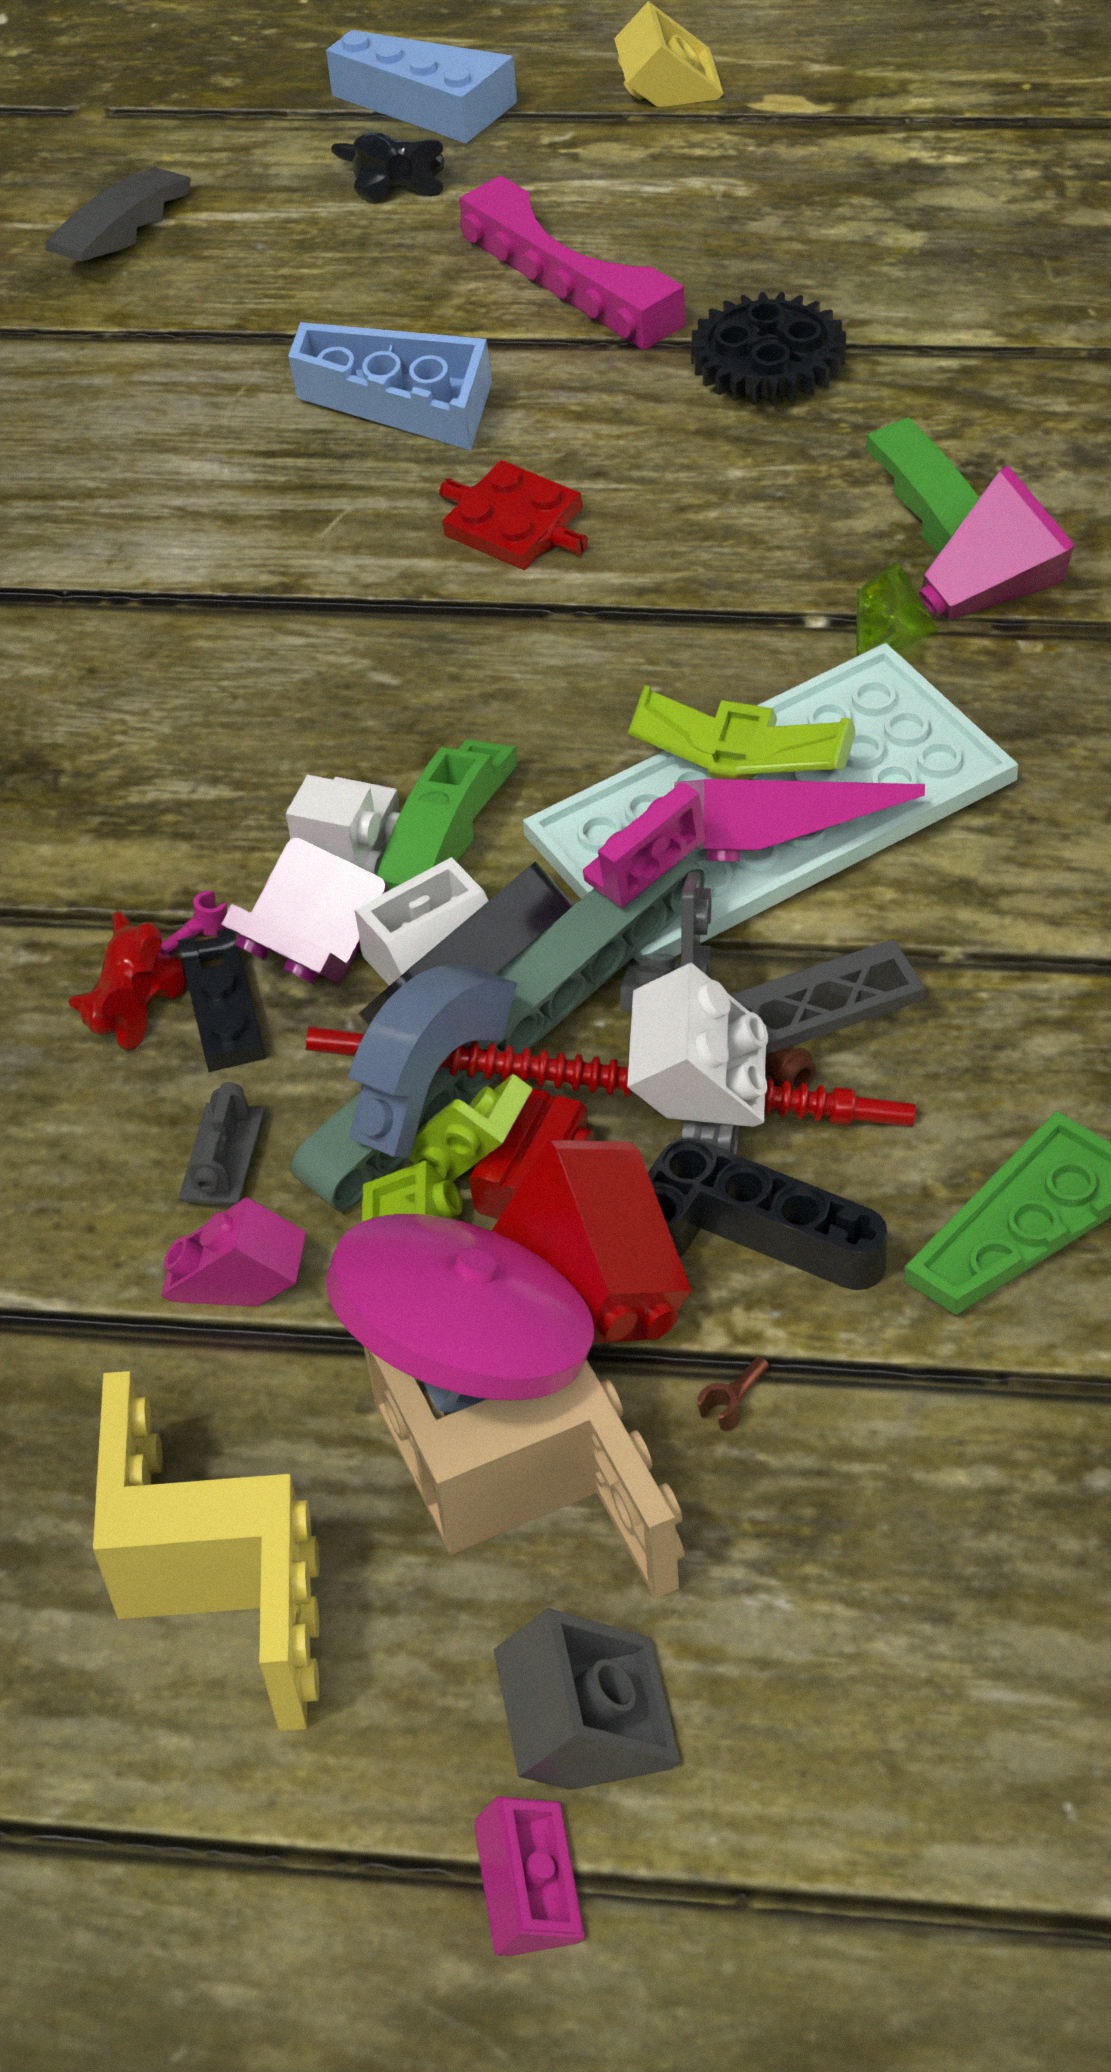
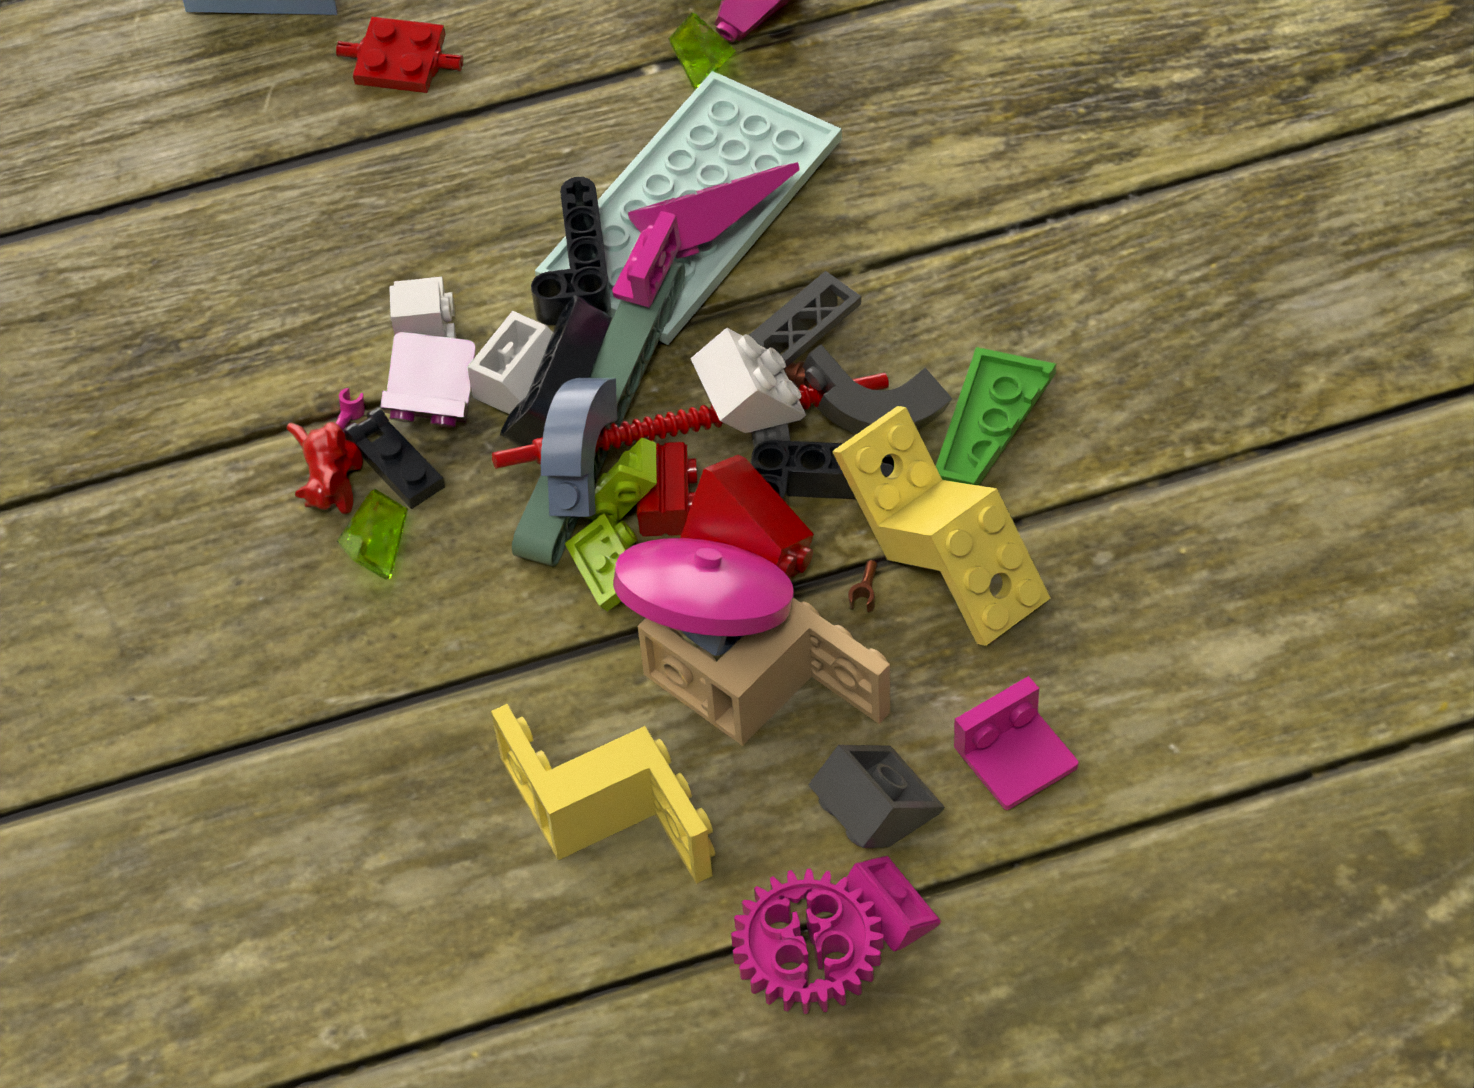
camera: 25 degrees left, 5 degrees up
dark pink slope [161,1197,306,1307] -> none
dark grey hinge [178,1082,265,1206] -> none
bright green slope [377,739,517,891] -> none
dark grey bracket [620,872,712,1010] -> none
lime plate [627,685,855,780] -> none
none -> clear neon green slope [337,489,408,580]
none -> black beam [531,177,611,326]
none -> dark pink gear [731,868,883,1014]
none -> dark grey arch [803,345,953,434]
none -> light yellow bracket [832,406,1051,646]
none -> dark pink bracket [954,676,1078,810]

